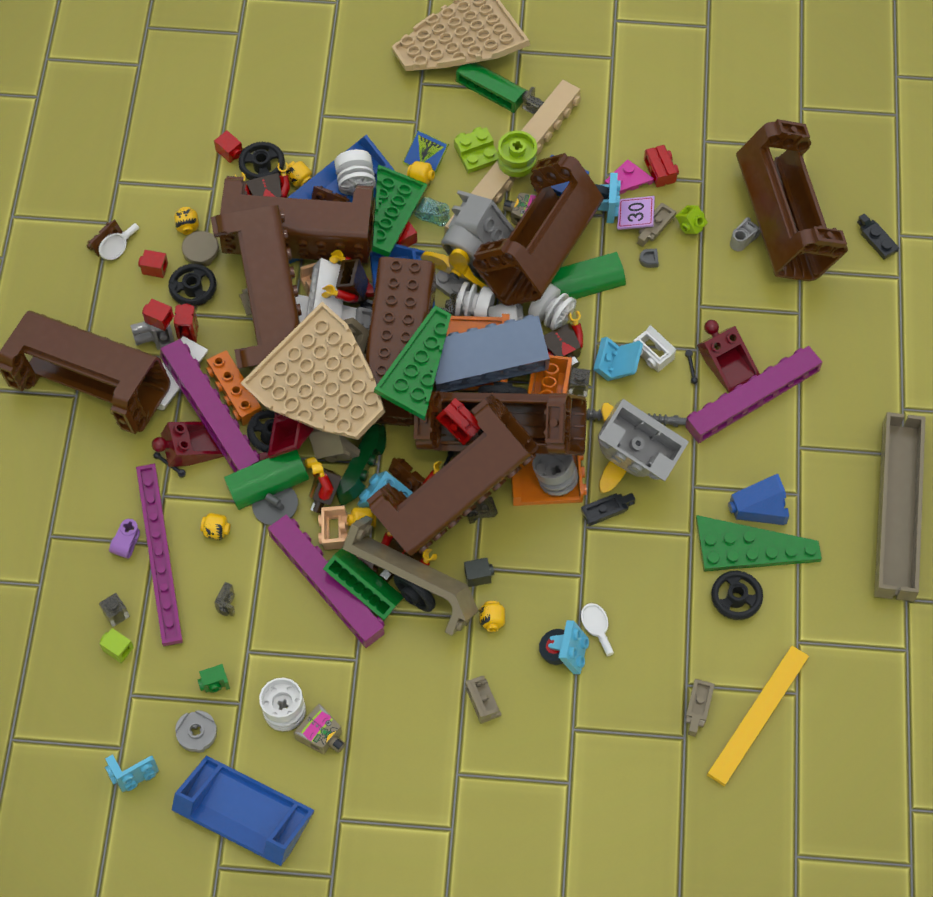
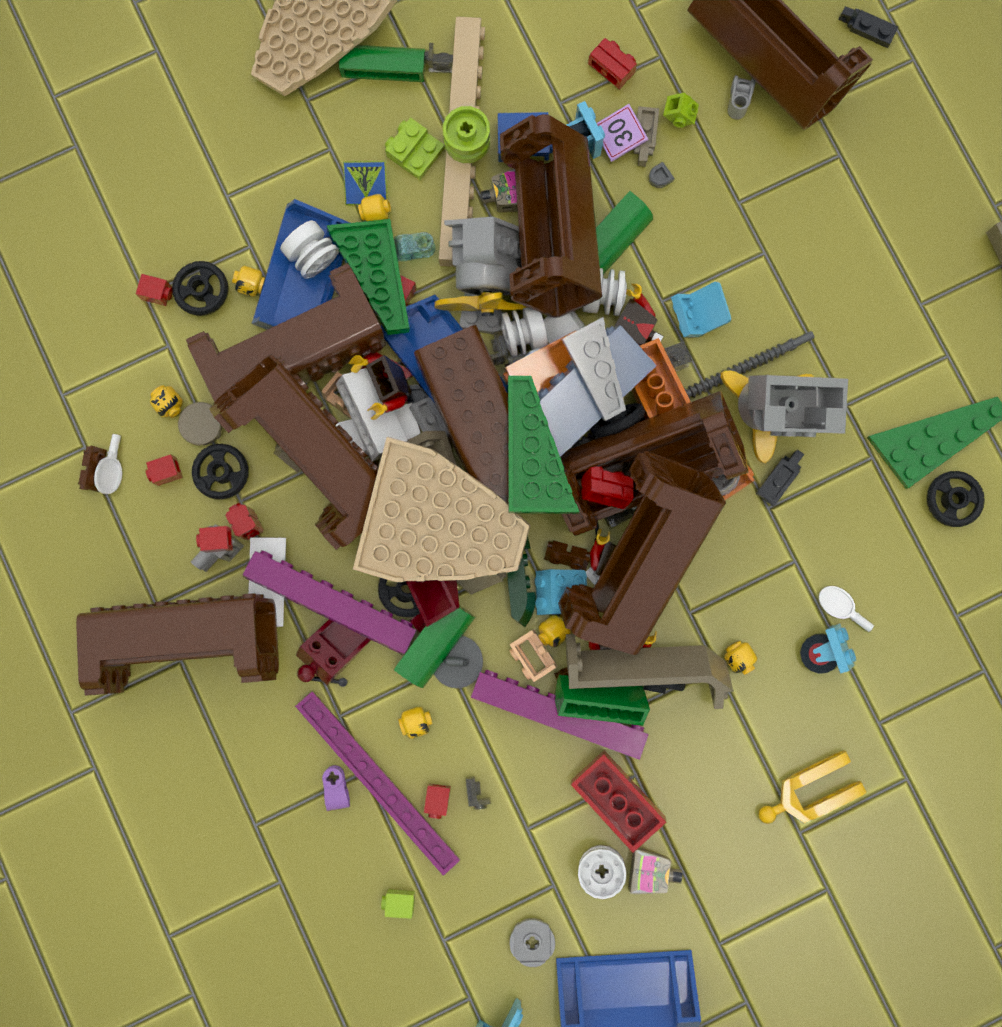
camera: 30 degrees left, 20 degrees up
clear smoke brick [99,593,130,627] -> none
green brick [197,664,230,693] -> none
orange brick [206,350,262,426] -> none
dark brown torso [235,163,290,198] -> none
torso [305,457,342,514] -> none
reddish brown hinge [311,186,350,202] -> none
pearl dark grey brick [464,558,494,587] -> none
dark tan hinge [465,676,501,724] -> none
dark pink wing [604,159,654,195] -> none
white window [633,325,676,372] -> none
magenta brick [685,346,822,444] -> none
black hinge [685,350,698,384] -> none
dark tan hinge [685,679,715,737] -> none
dark red slope [697,320,760,393] -> none
blue slope [728,474,789,525] -> none
none -> red brick [424,783,451,819]
none -> light grey wing [561,317,626,421]
none -> red brick [571,750,667,853]
none -> yellow piece [758,750,866,824]

